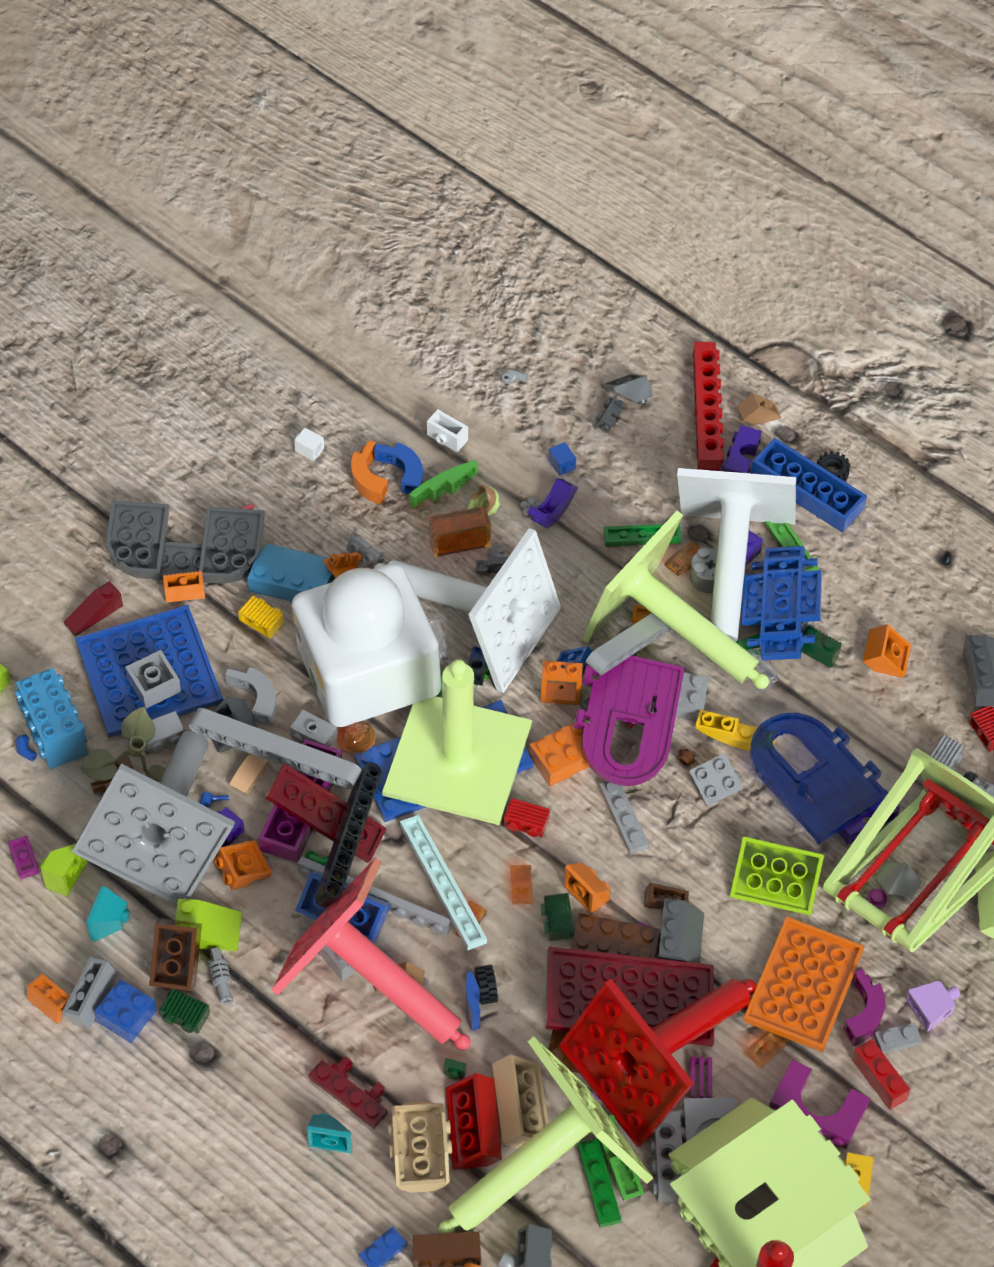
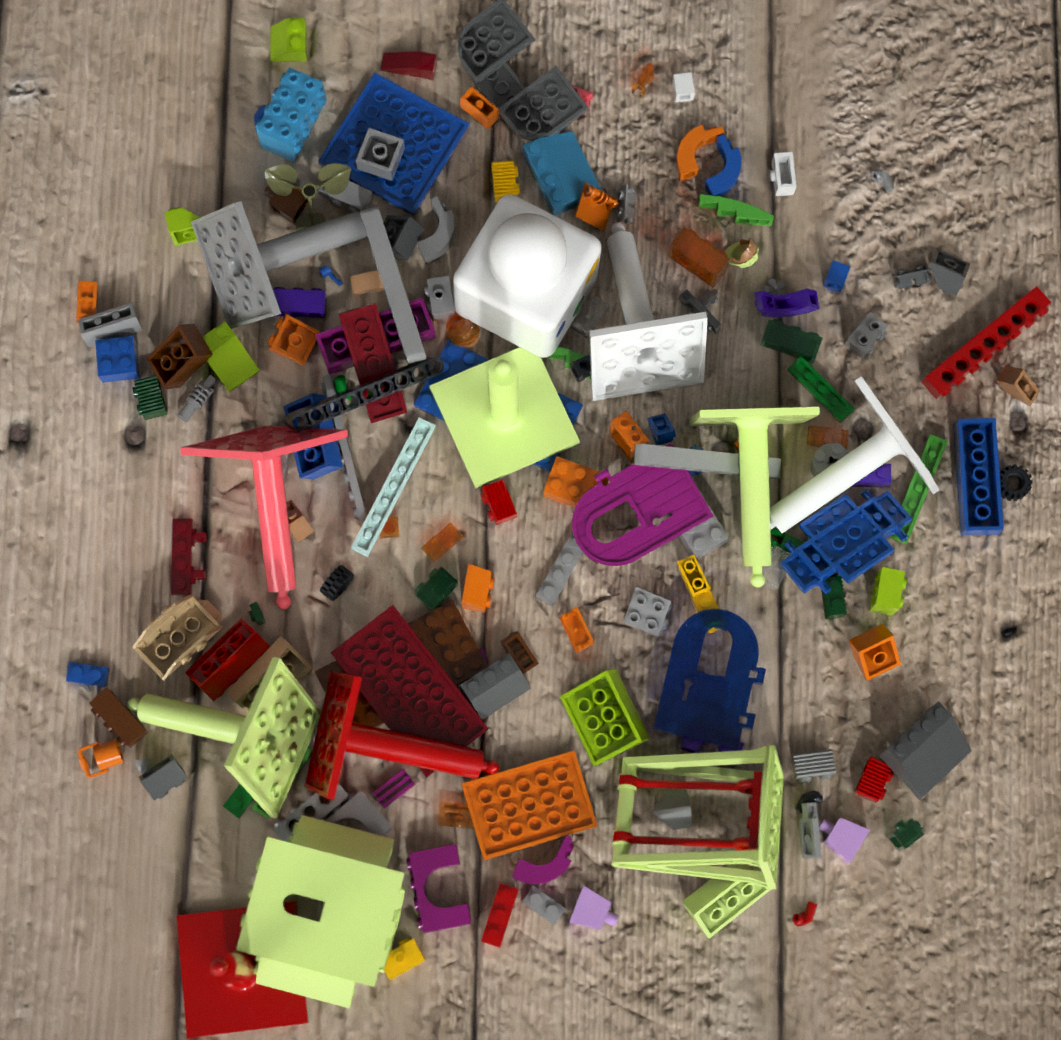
camera: 50 degrees right, 20 degrees up
magenta plate [8,835,40,880] -> none
teal slope [86,886,131,942] -> none
teal slope [307,1113,352,1154] -> none
blue slope [466,971,480,1031] -> none
reddish brown plate [676,749,696,767] -> none
dark purple arch [722,425,762,474] -> none
magenta plate [866,889,887,909] -> none
none -> orange hinge [559,607,594,653]
none -> clear orange plate [631,63,655,98]
none -> clear green brick [760,319,823,364]
none -> light grey brick [844,312,888,359]
none -> lime brick [869,567,907,616]

